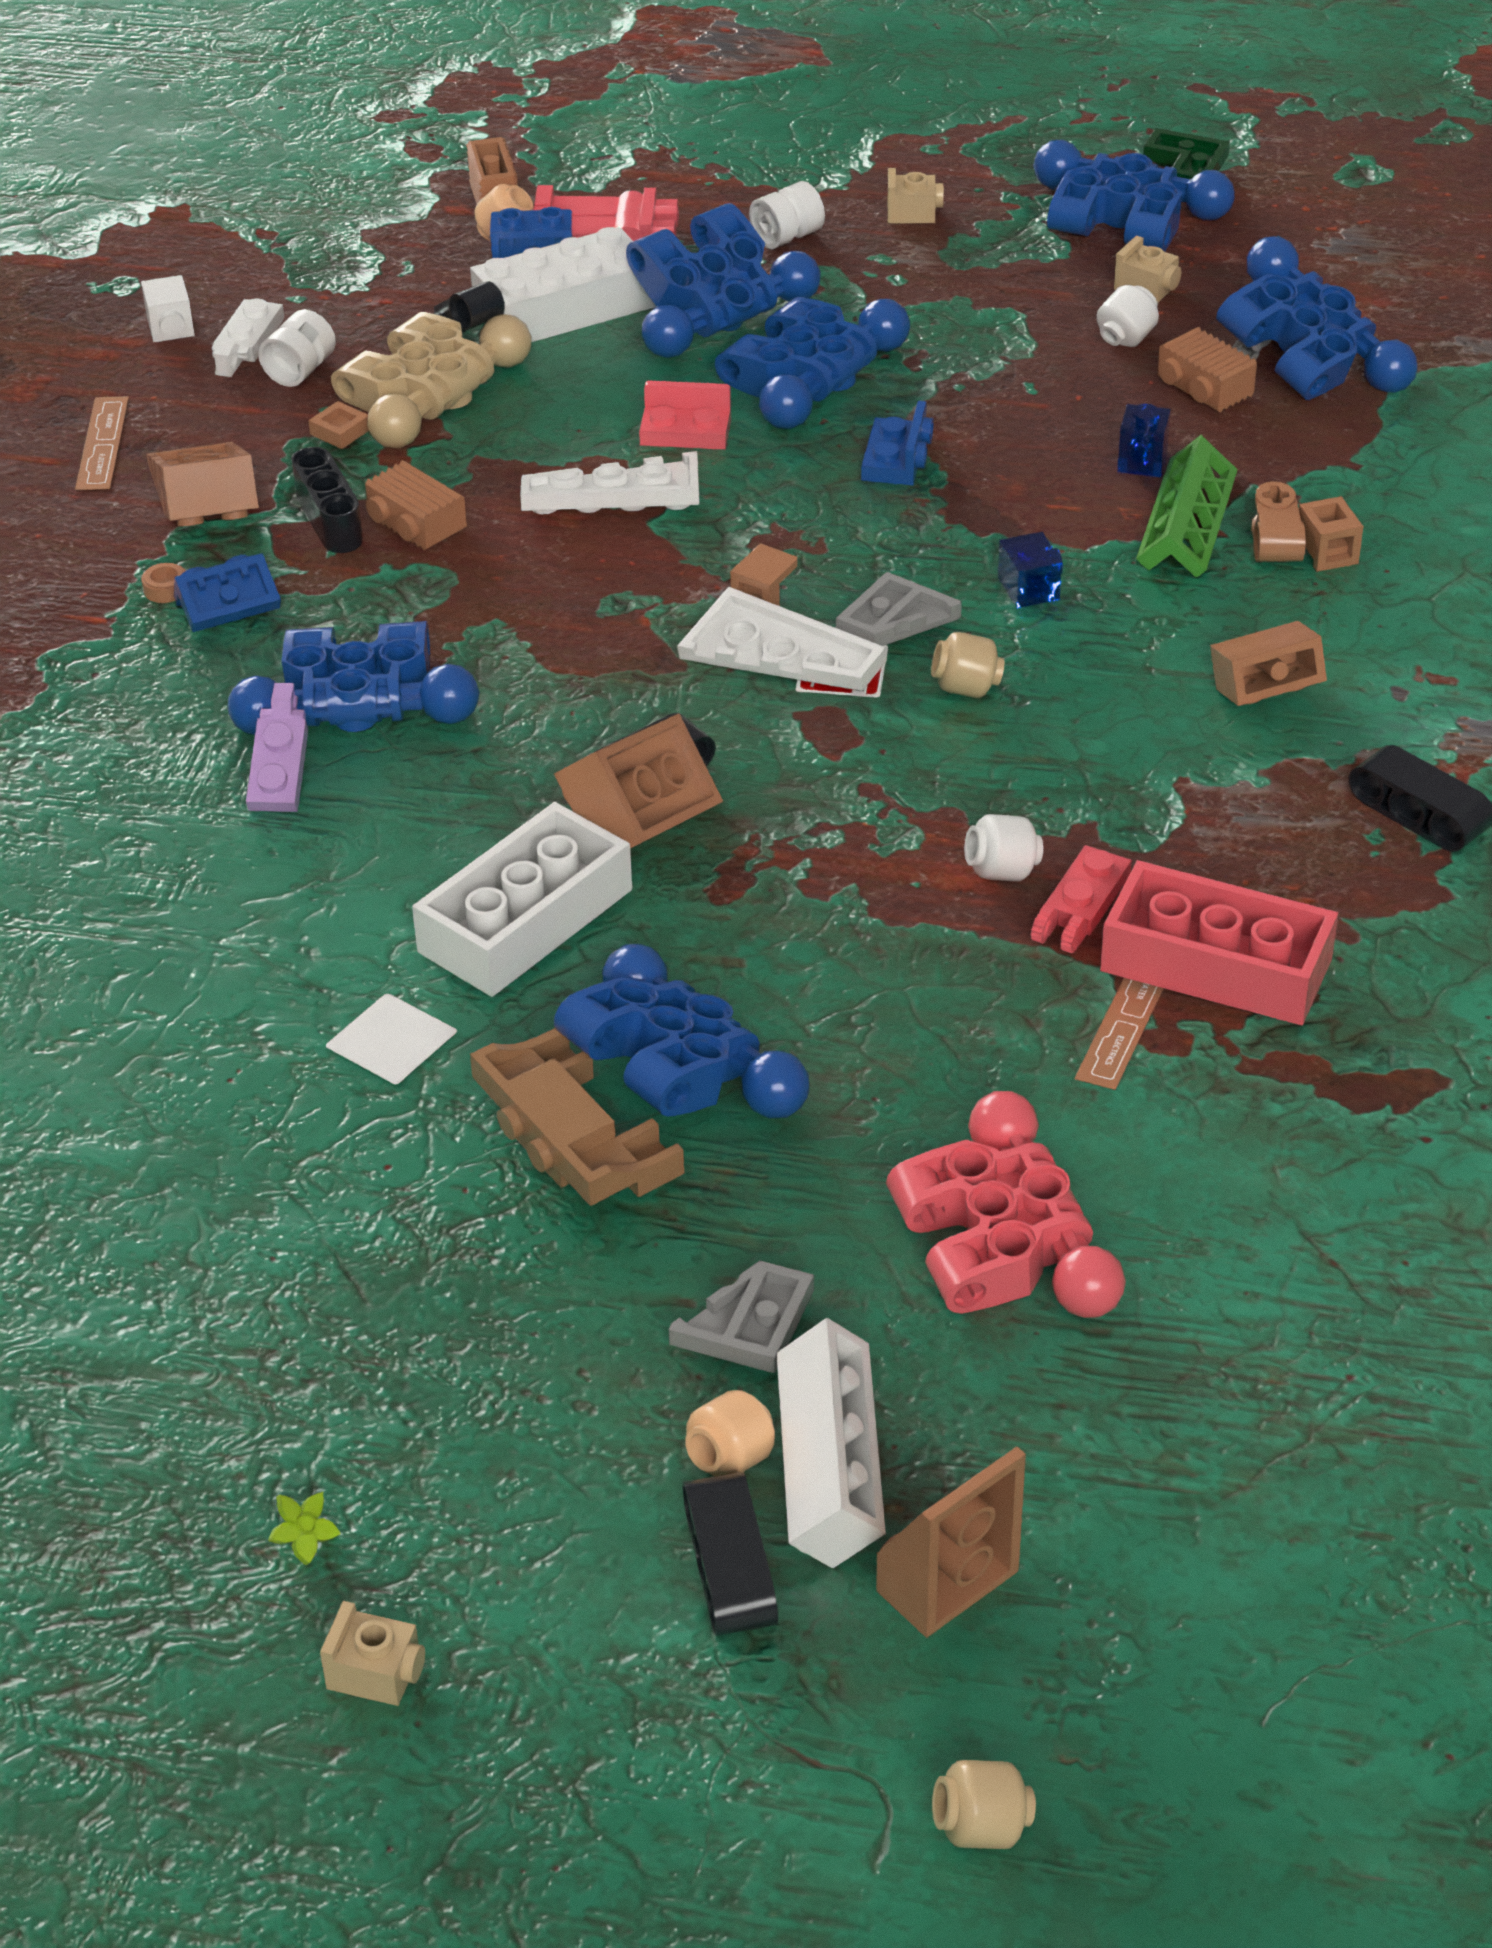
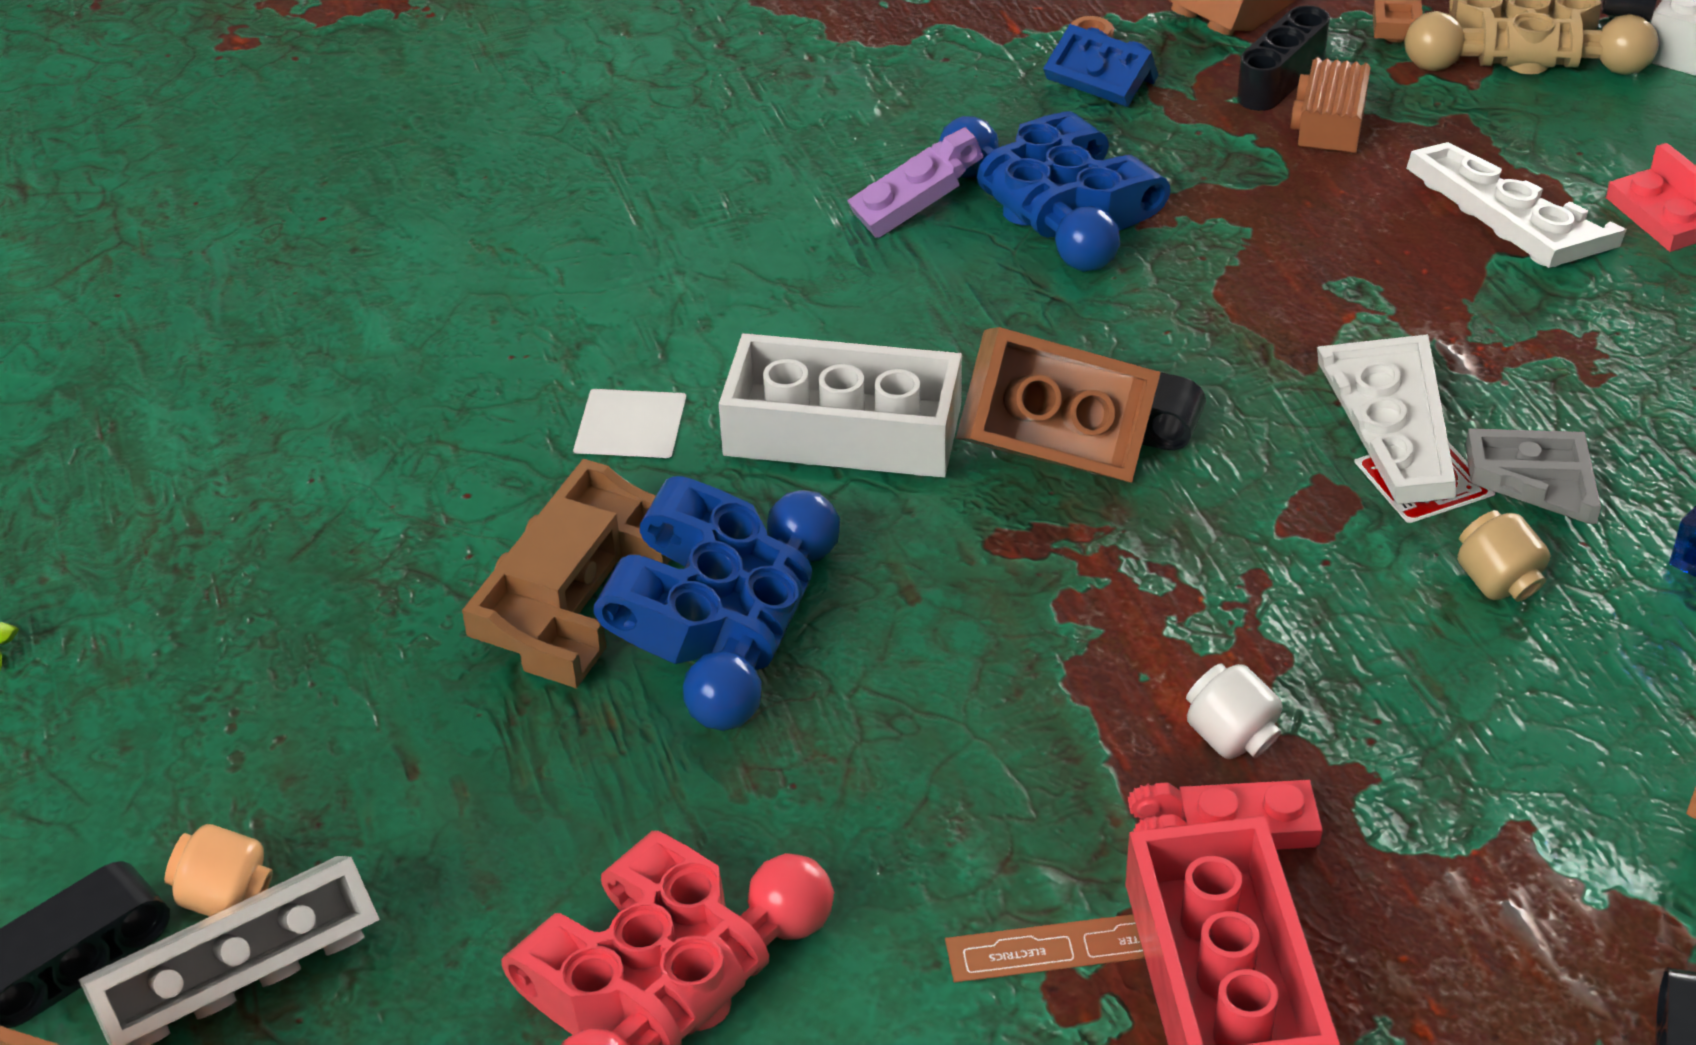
camera: 60 degrees right, 0 degrees up
light grey wing [669,1261,814,1373] -> none
nougat panel [730,543,797,606] -> none

